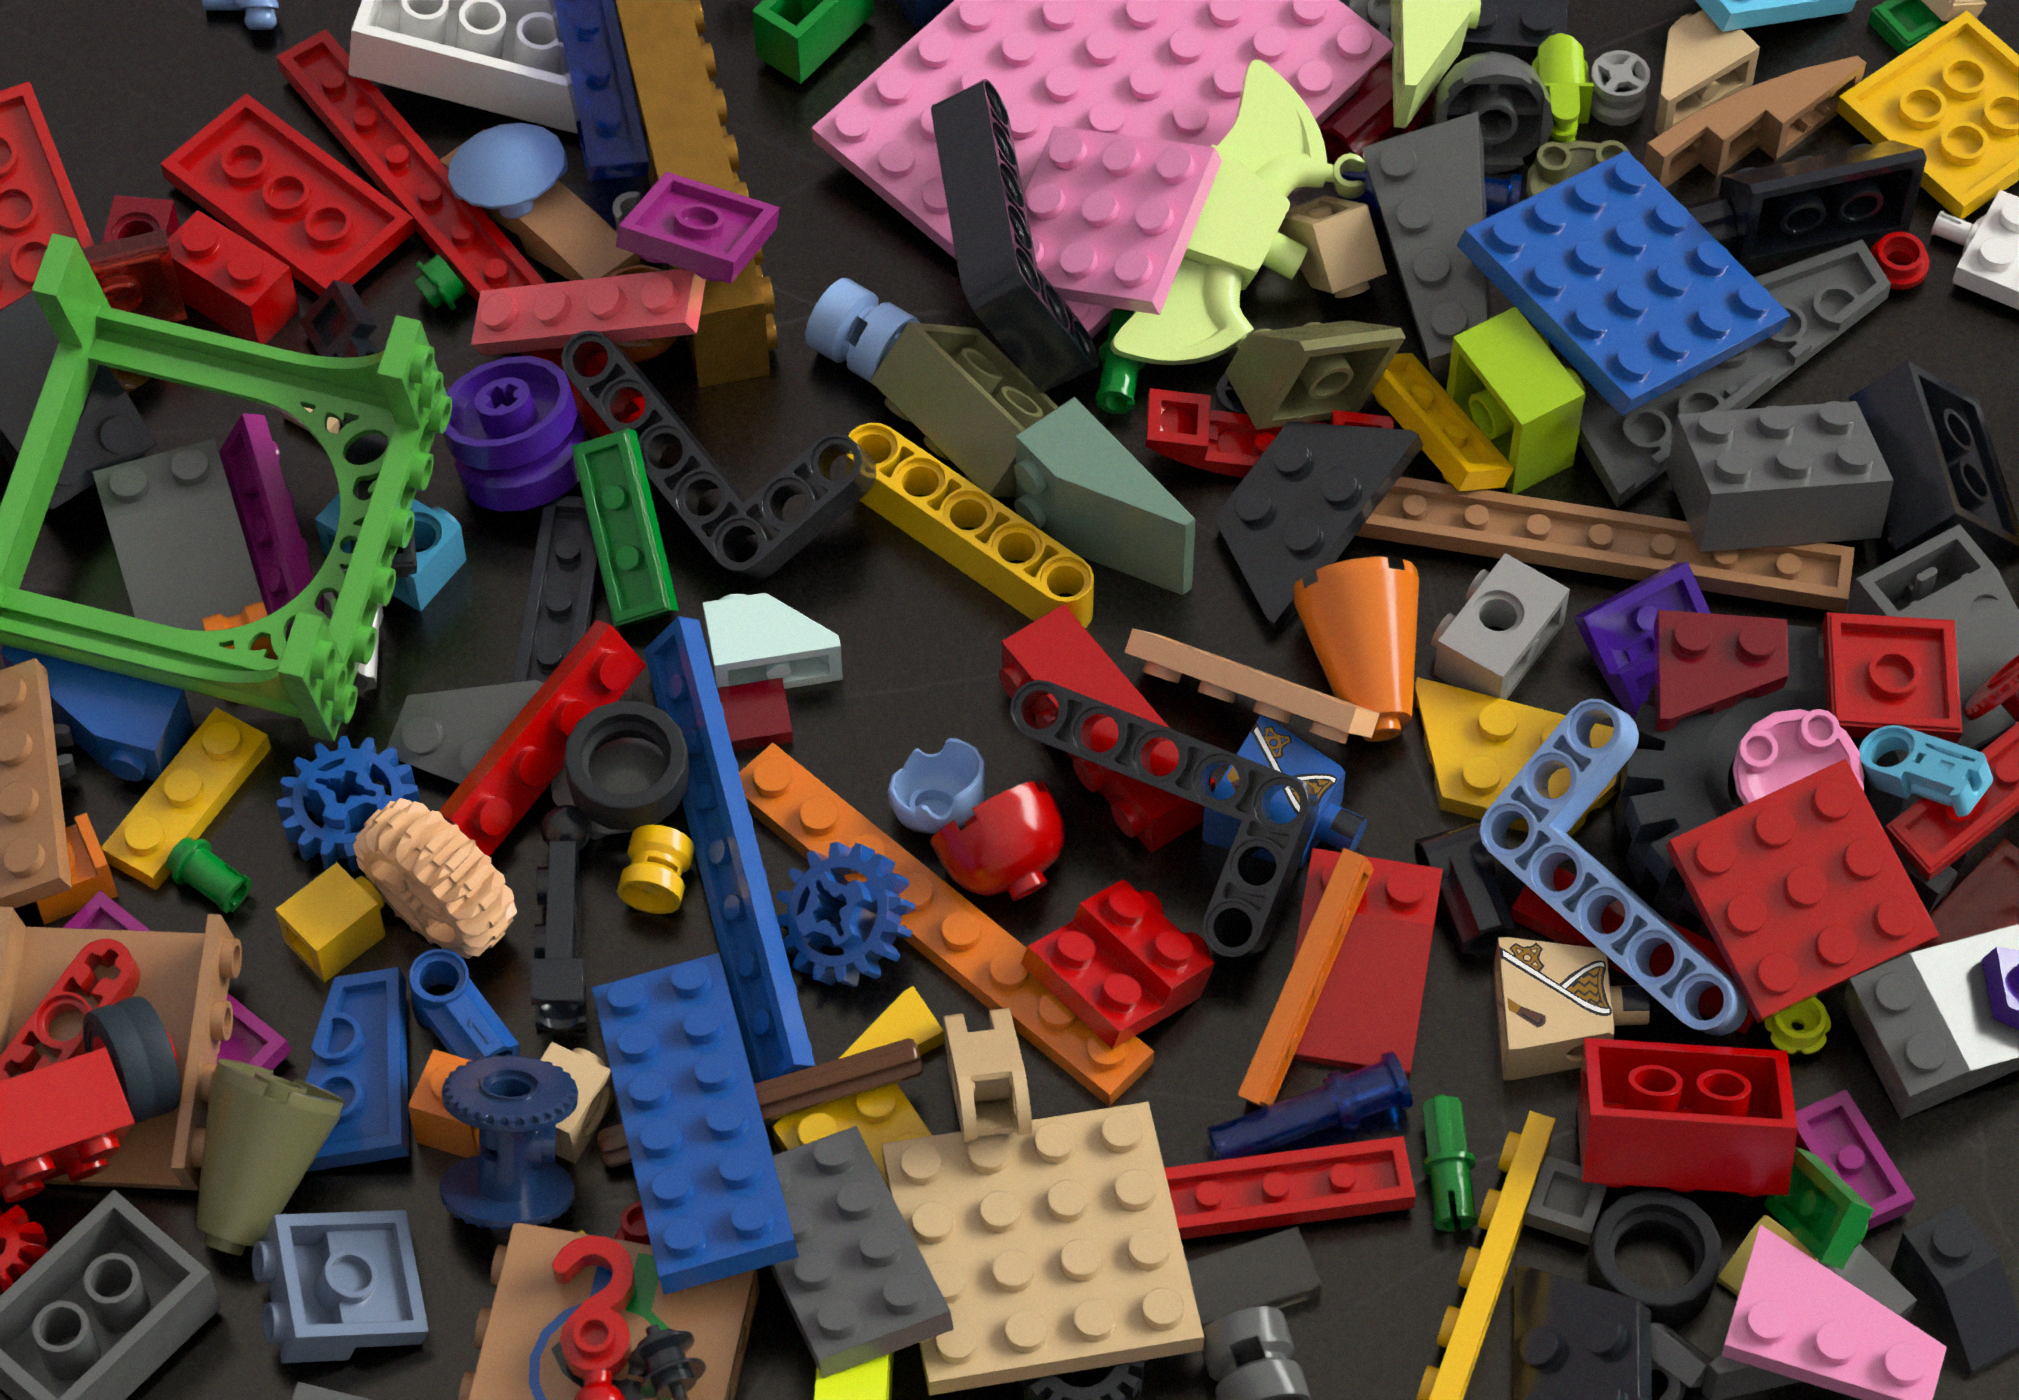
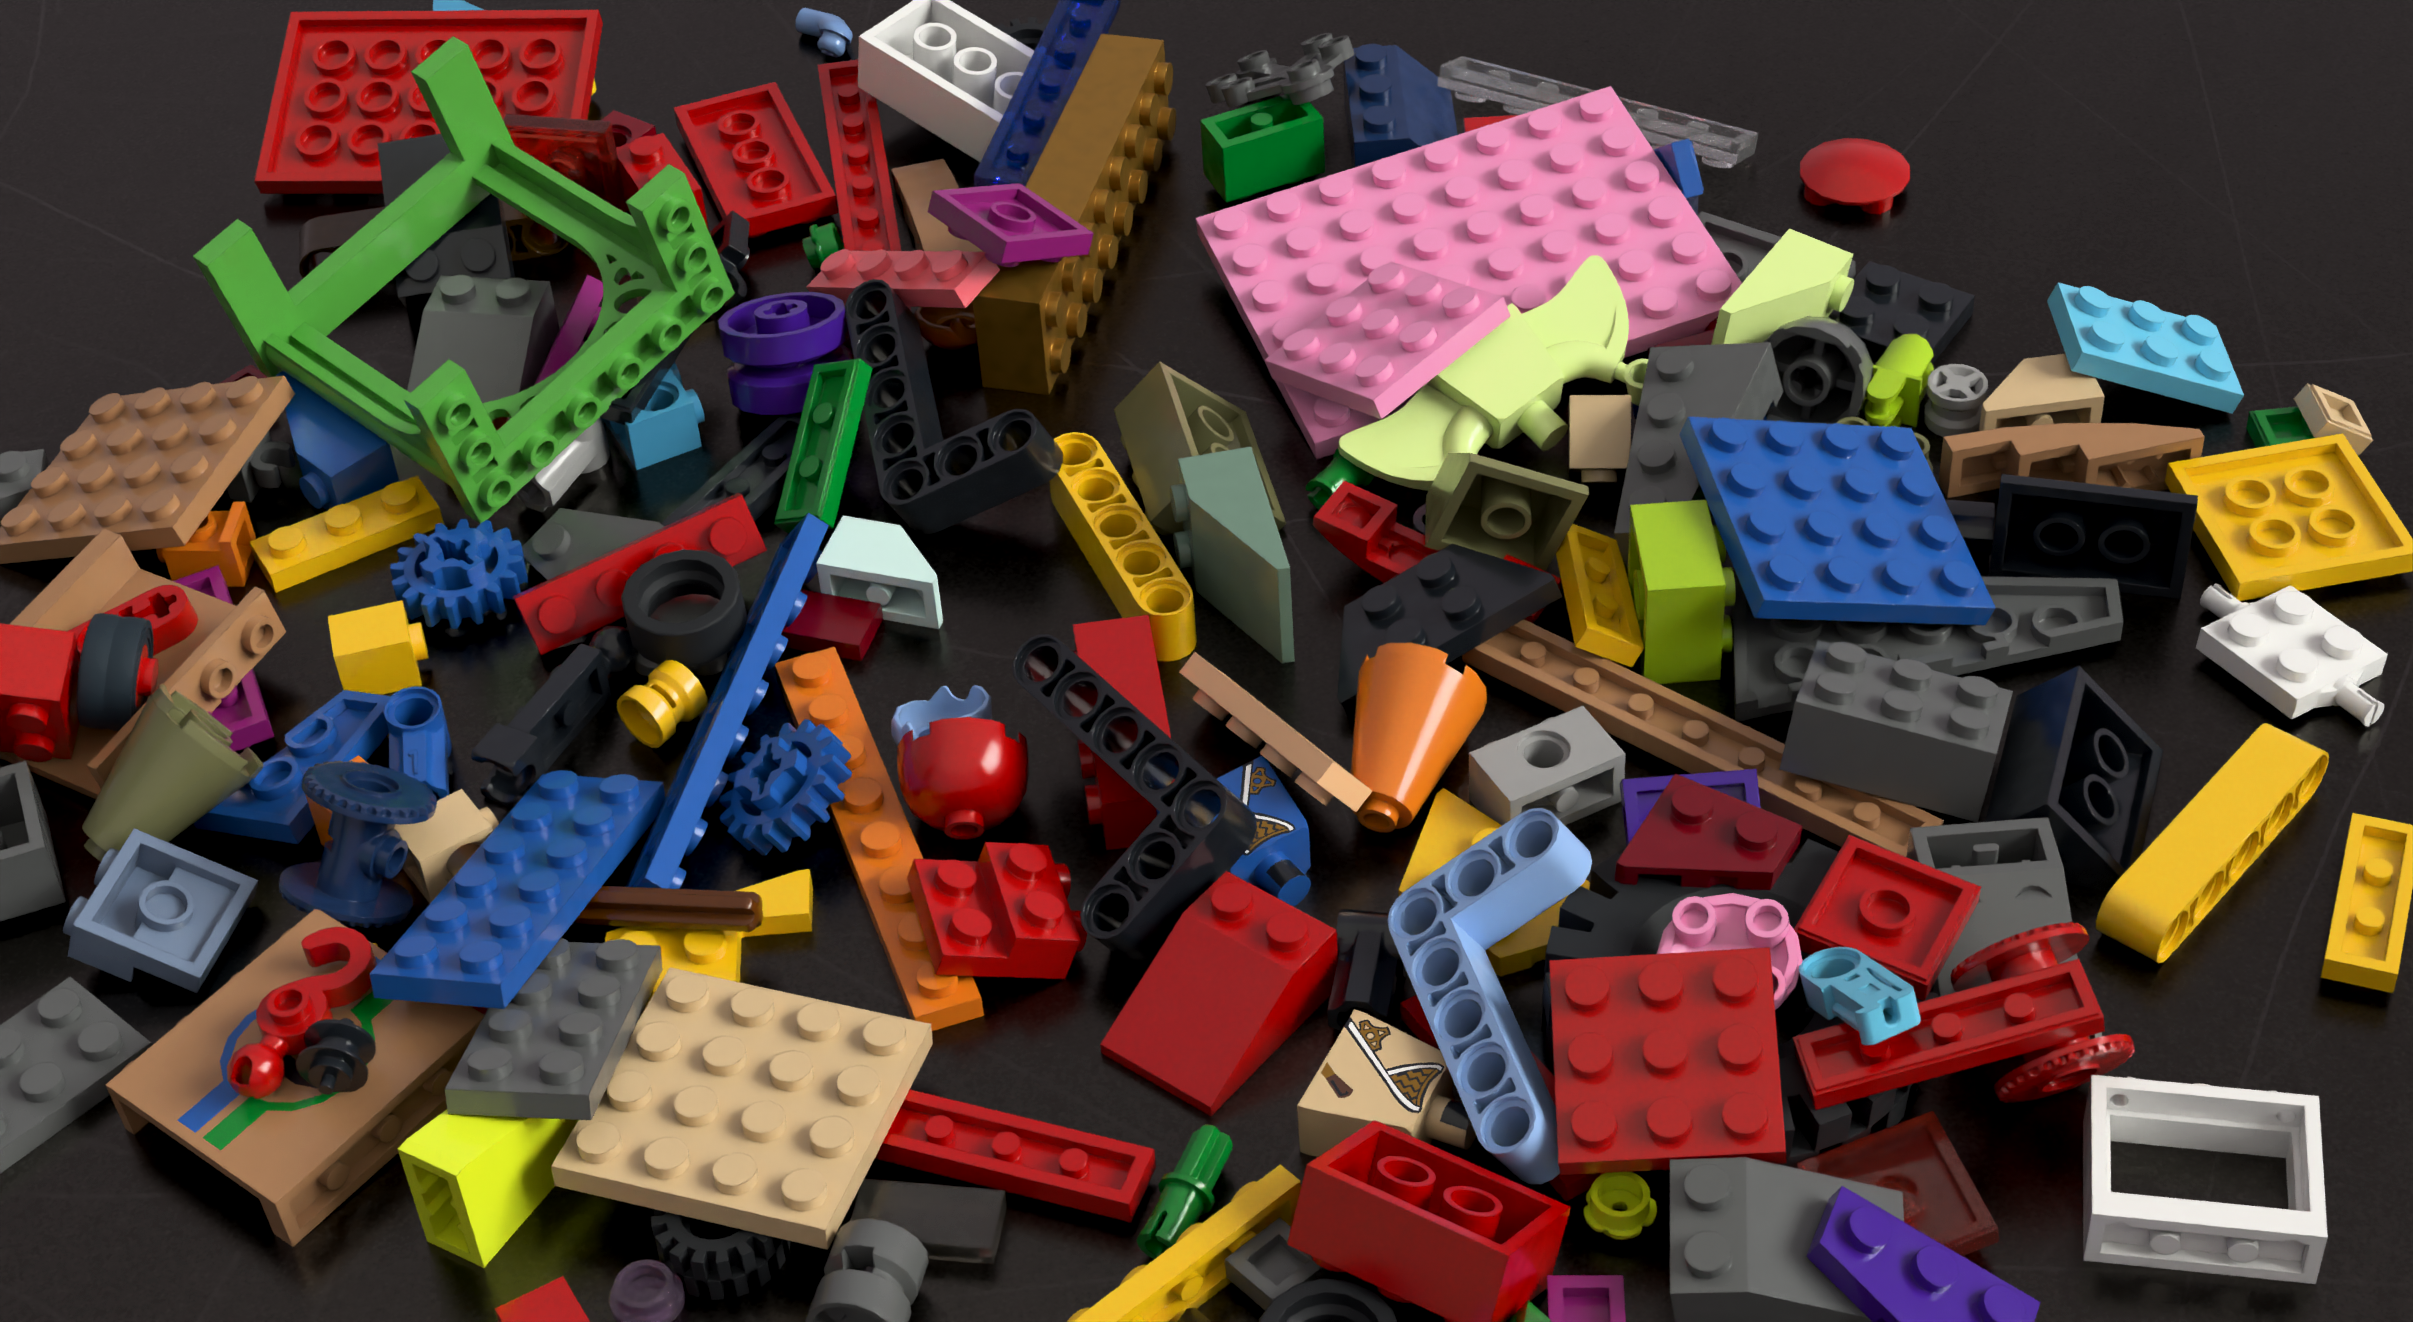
camera: 30 degrees right, 15 degrees down
green pin [166,837,252,913] -> none
light nougat gear [353,798,517,959] -> none
medium blue dish [448,123,569,219] -> none
light blue wheel [805,278,920,385] -> none
black beam [931,79,1099,393] -> none
tan piece [943,1008,1032,1142] -> none
clear blue pin [1206,1051,1413,1161] -> none
orange tile [1237,848,1374,1110] -> none
red plate [1870,232,1930,290] -> none

